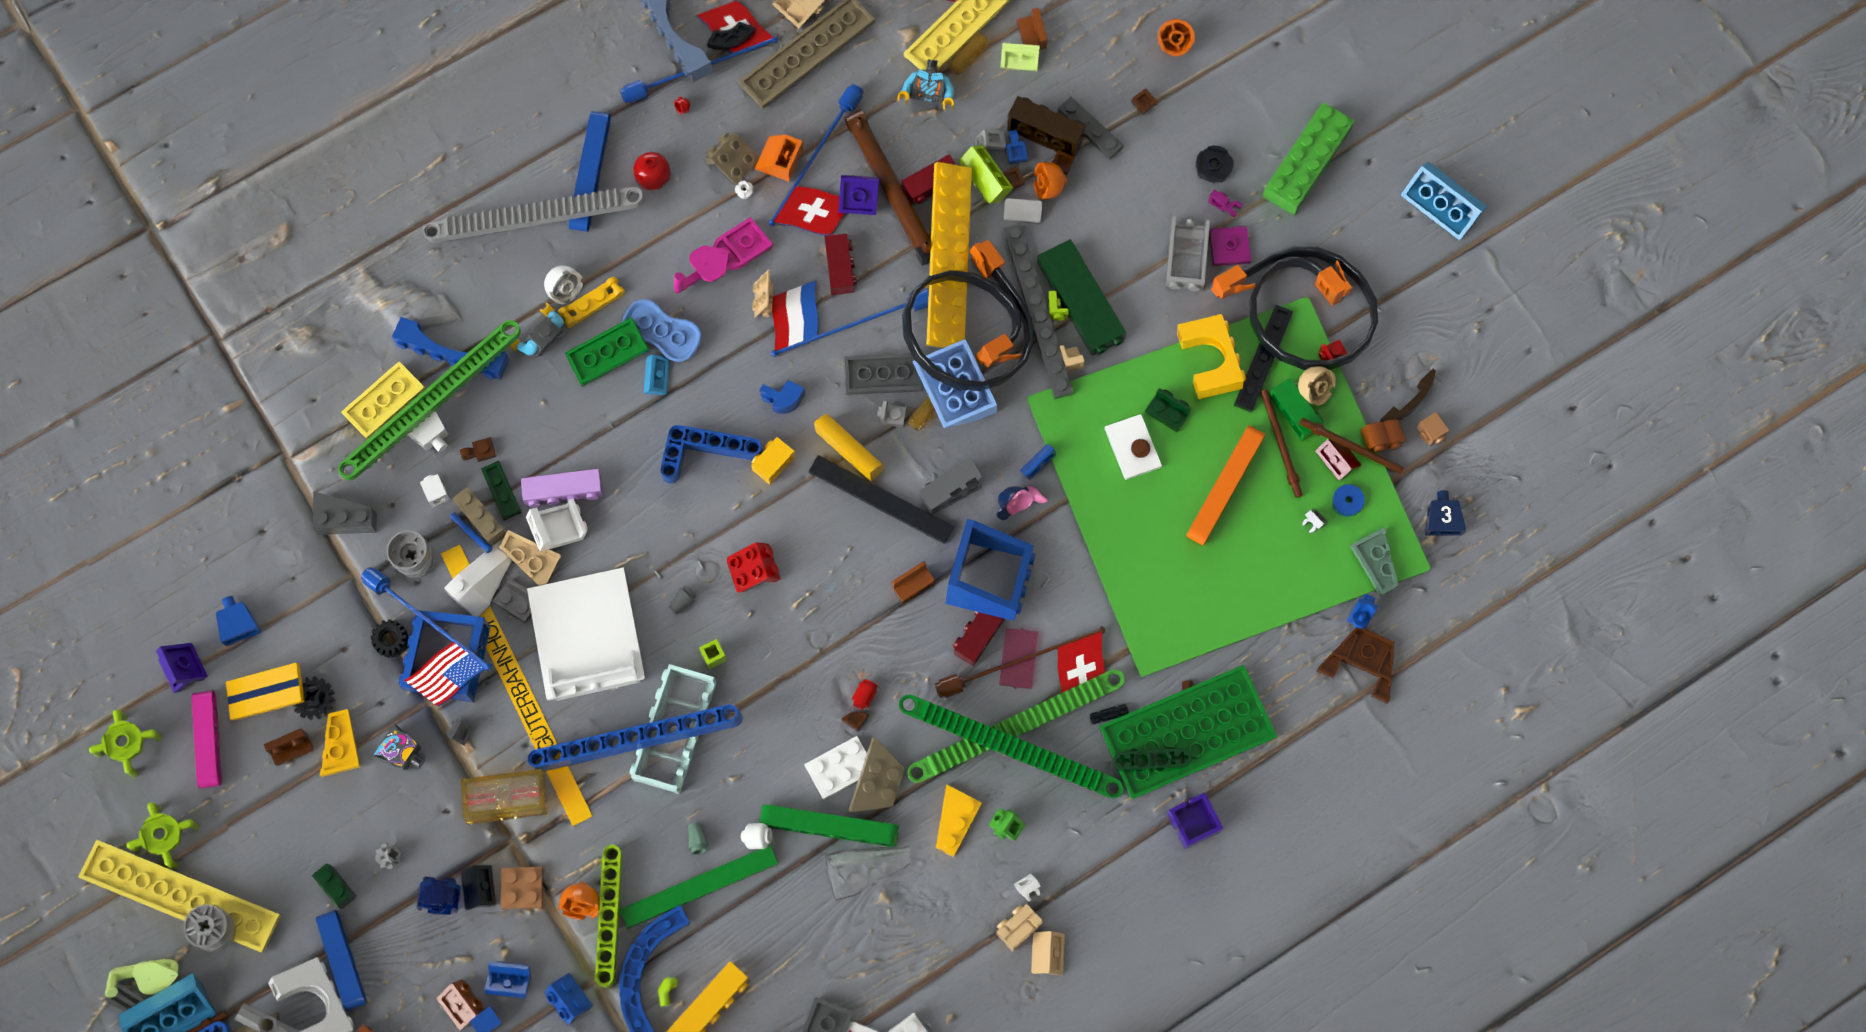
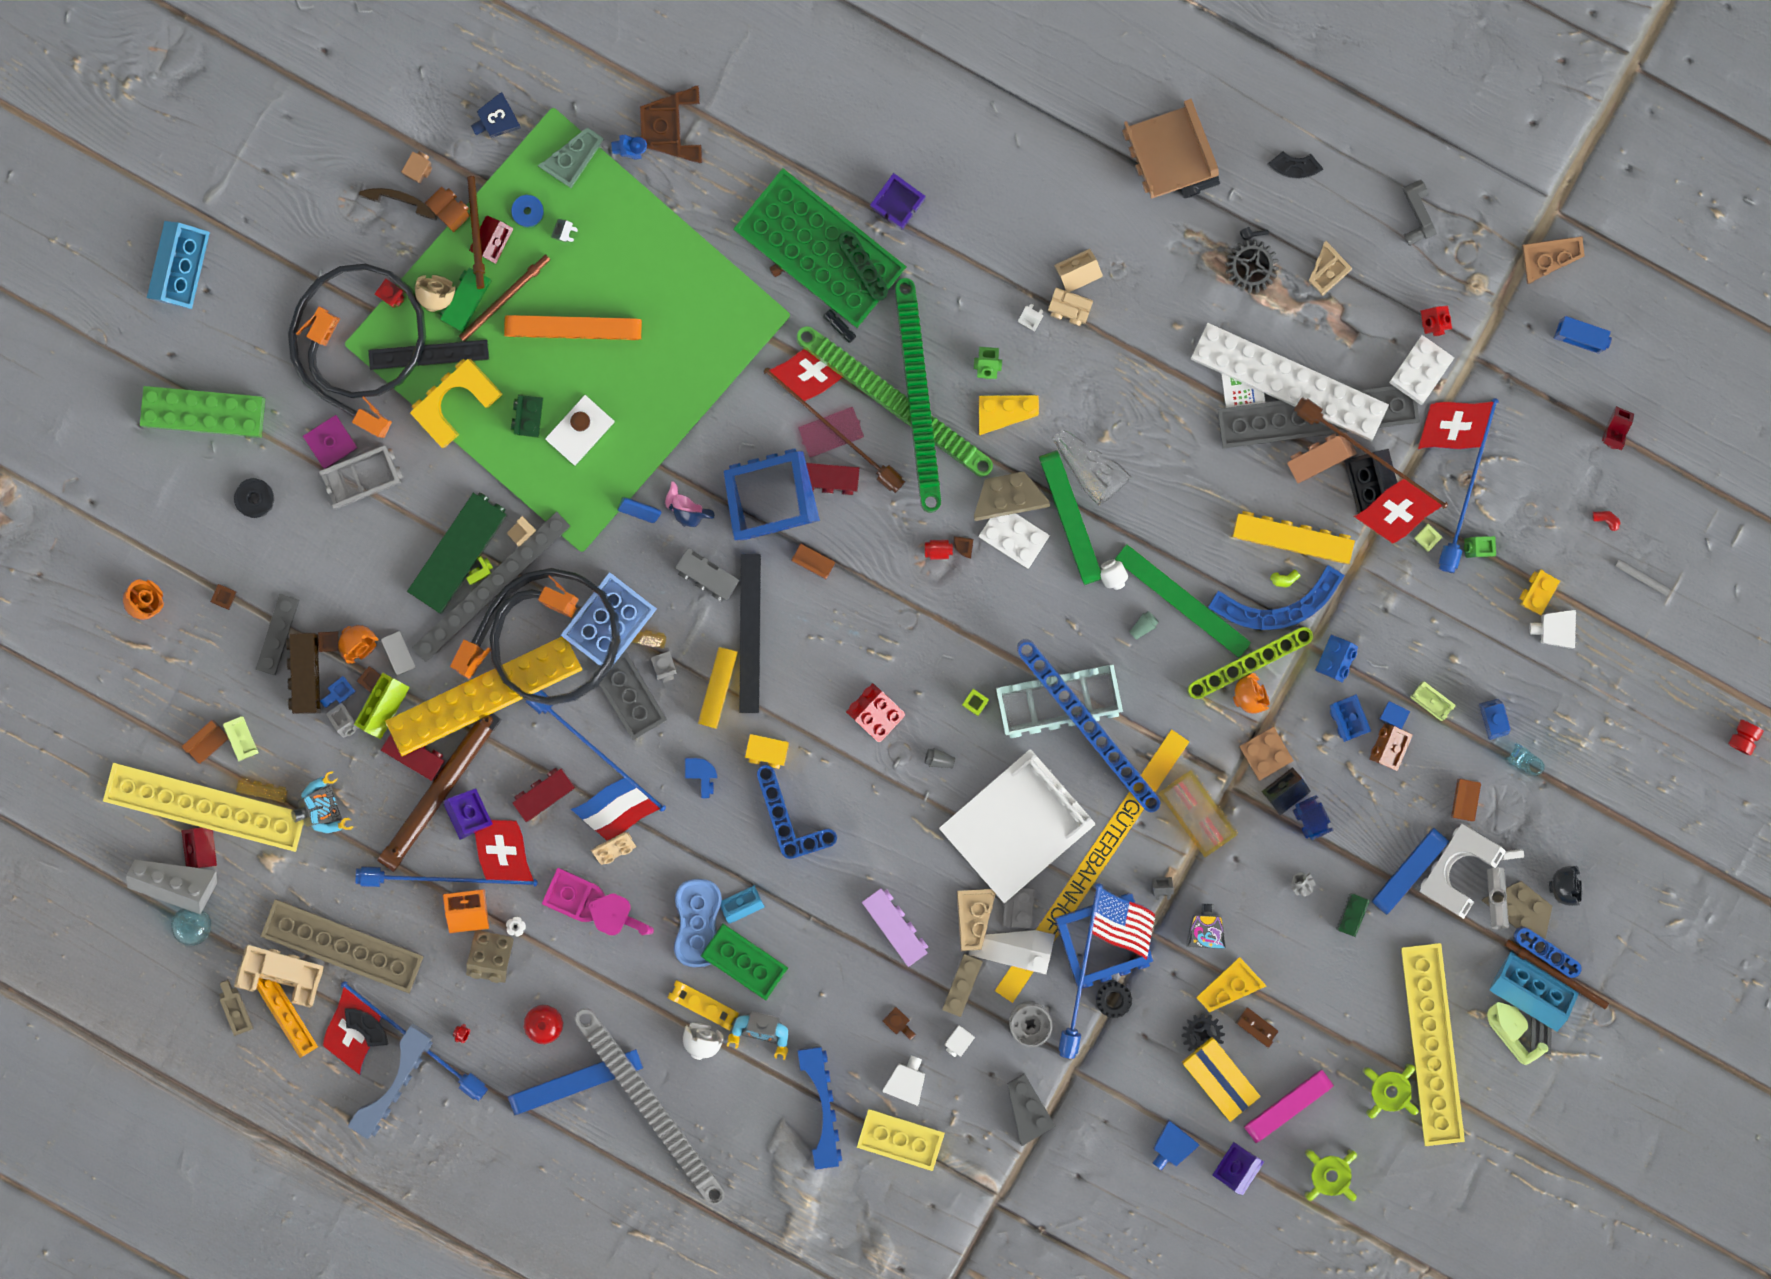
camera: 120 degrees left, 15 degrees up
light grey wheel [183,904,236,952] -> none
bright green gear [338,320,521,481] -> none
blue bar [450,512,493,553] -> none
dark green tile [481,461,522,520] -> none
white panel [526,499,588,552] -> none
magenta plate [1208,189,1242,217] -> none

